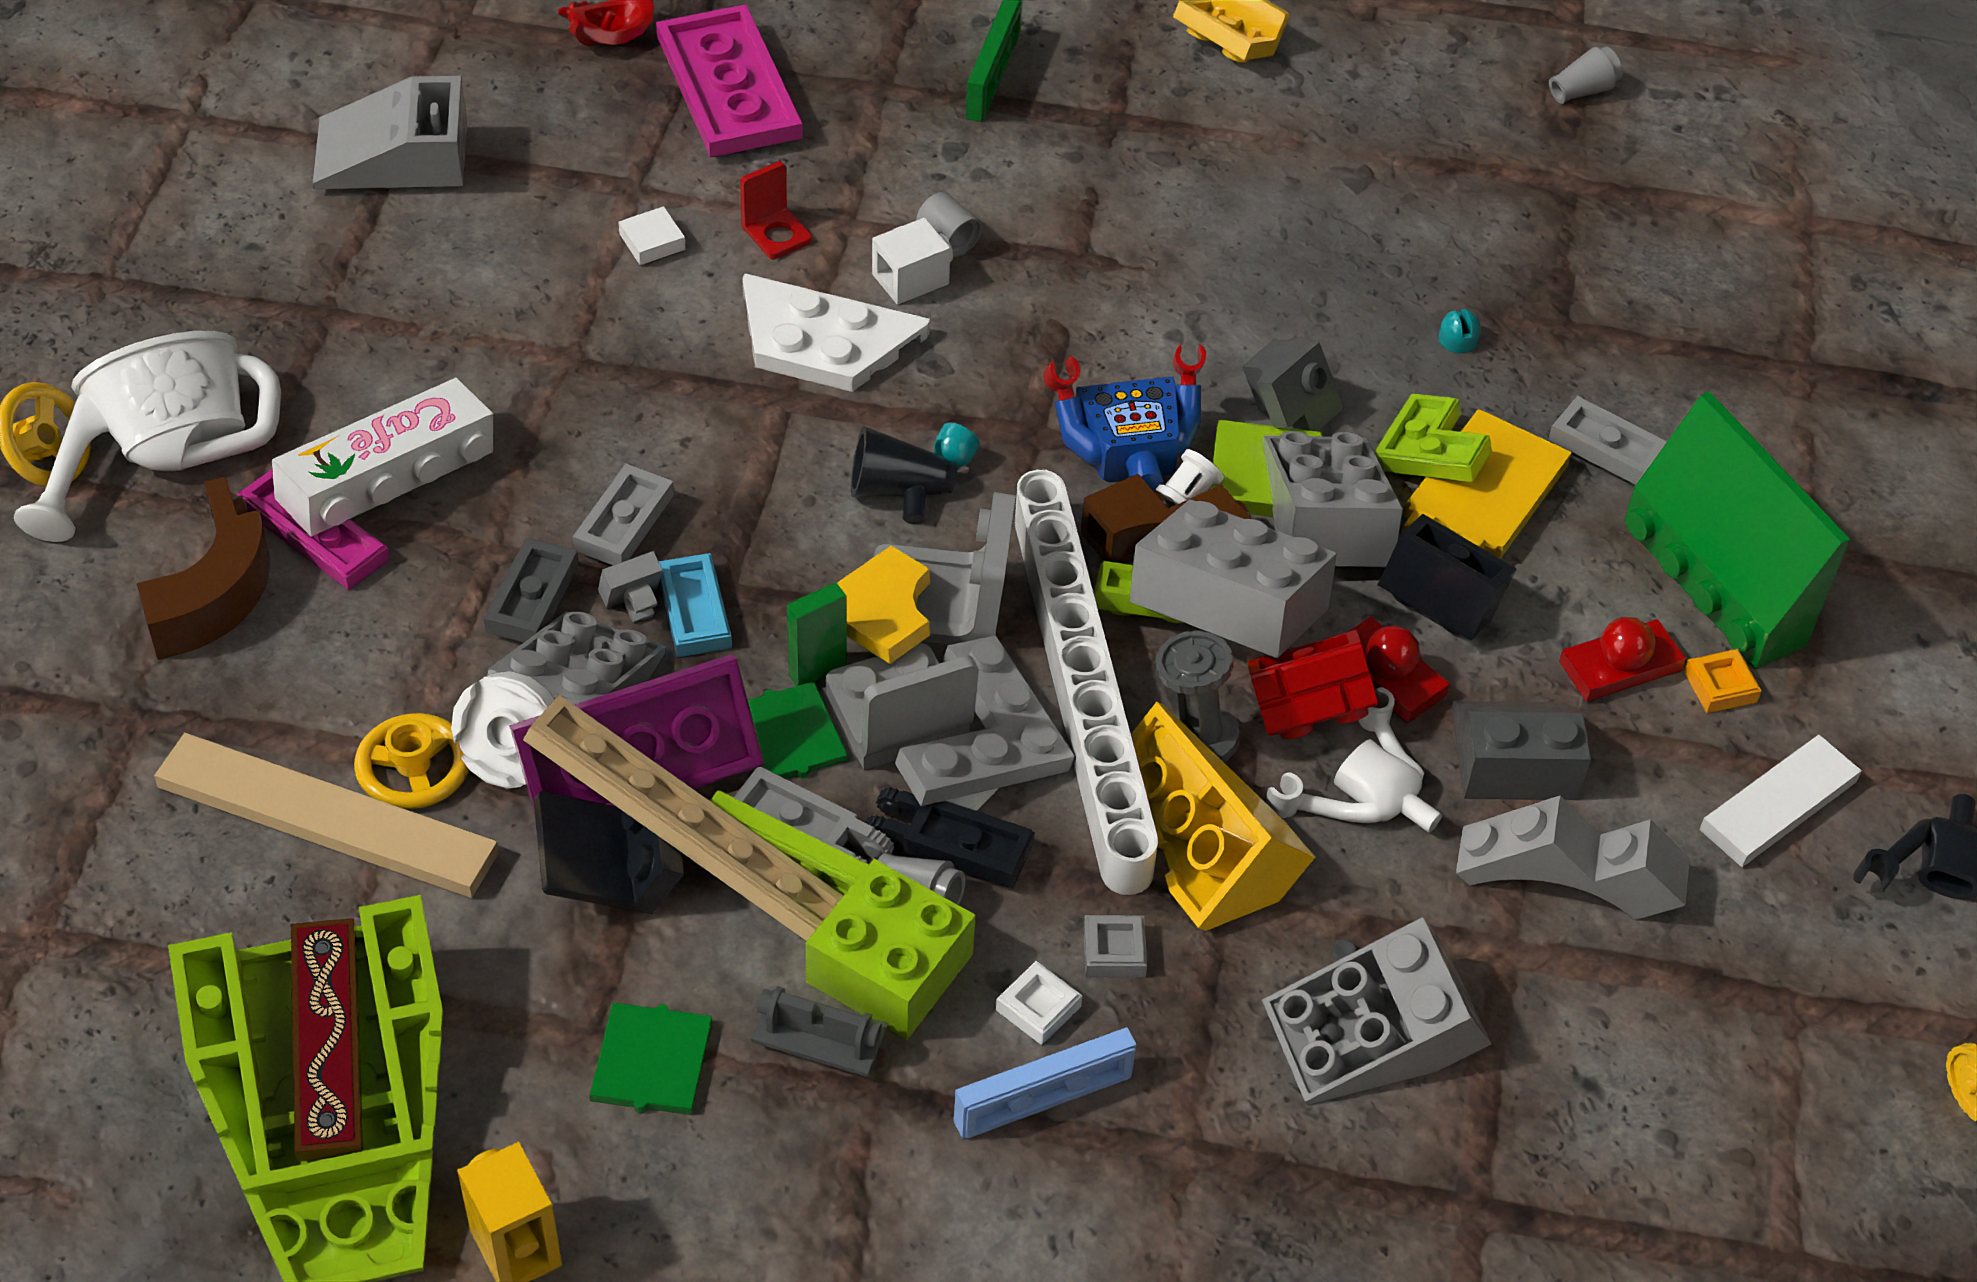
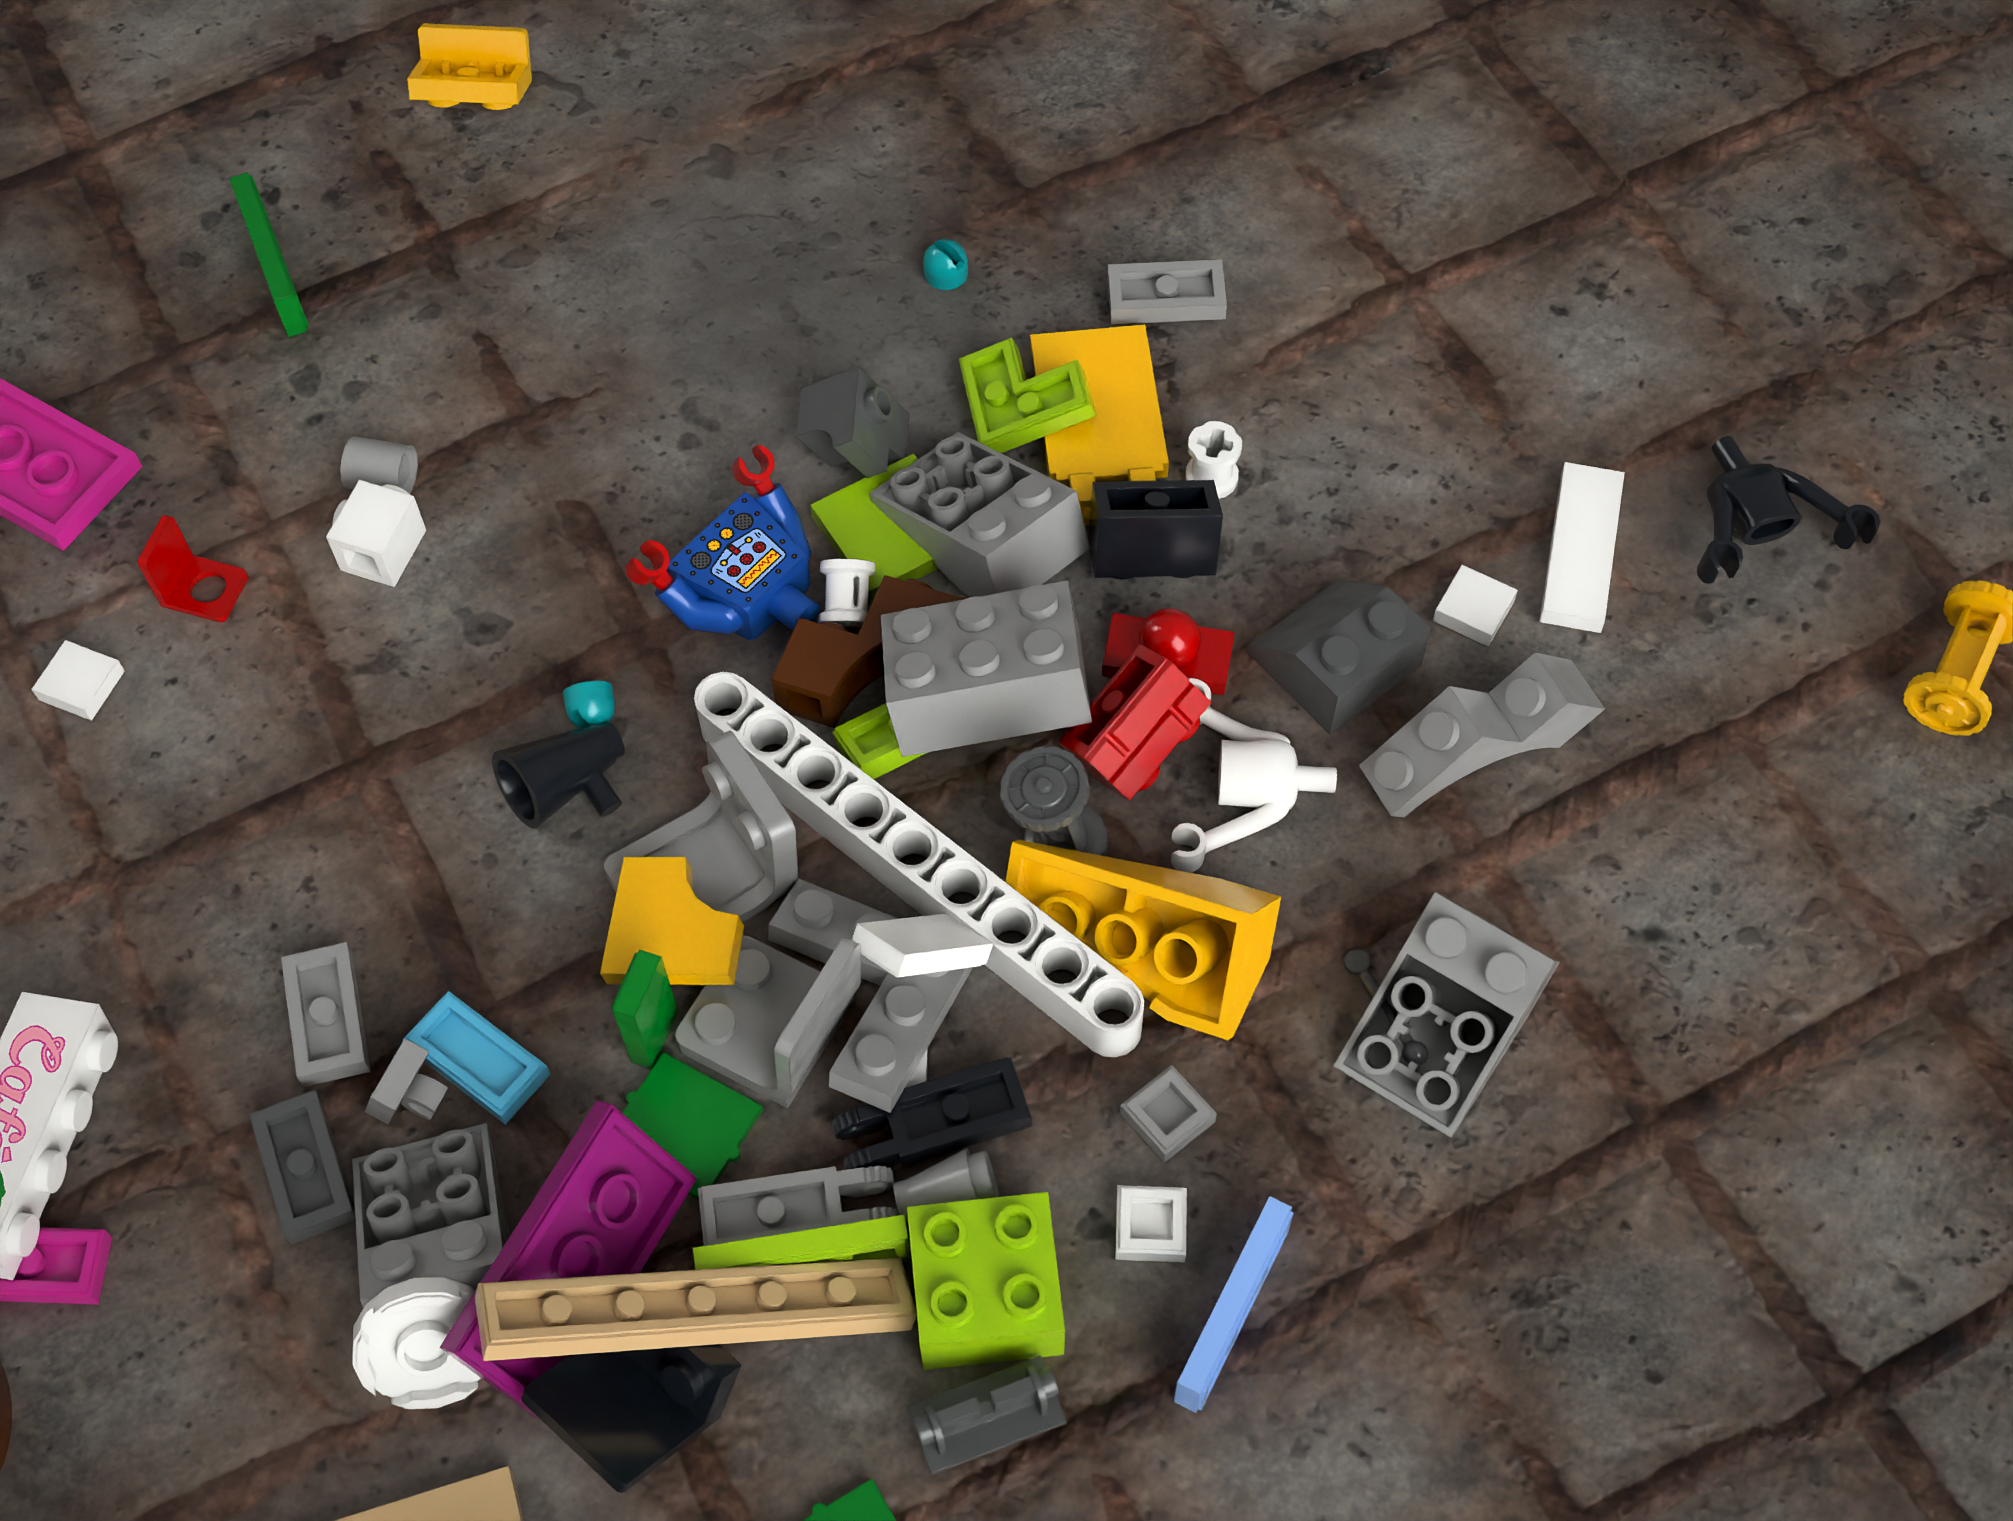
camera: 35 degrees left, 10 degrees up
yellow piece [354,713,469,809] -> none
white wing [743,274,930,392] -> none
red tile [1559,617,1686,702] -> none
green slope [1623,391,1850,669] -> none
light orange tile [1683,649,1762,714] -> none
none -> white tile [852,913,993,978]
none -> white bush [1185,421,1242,499]
none -> white tile [1433,565,1518,647]

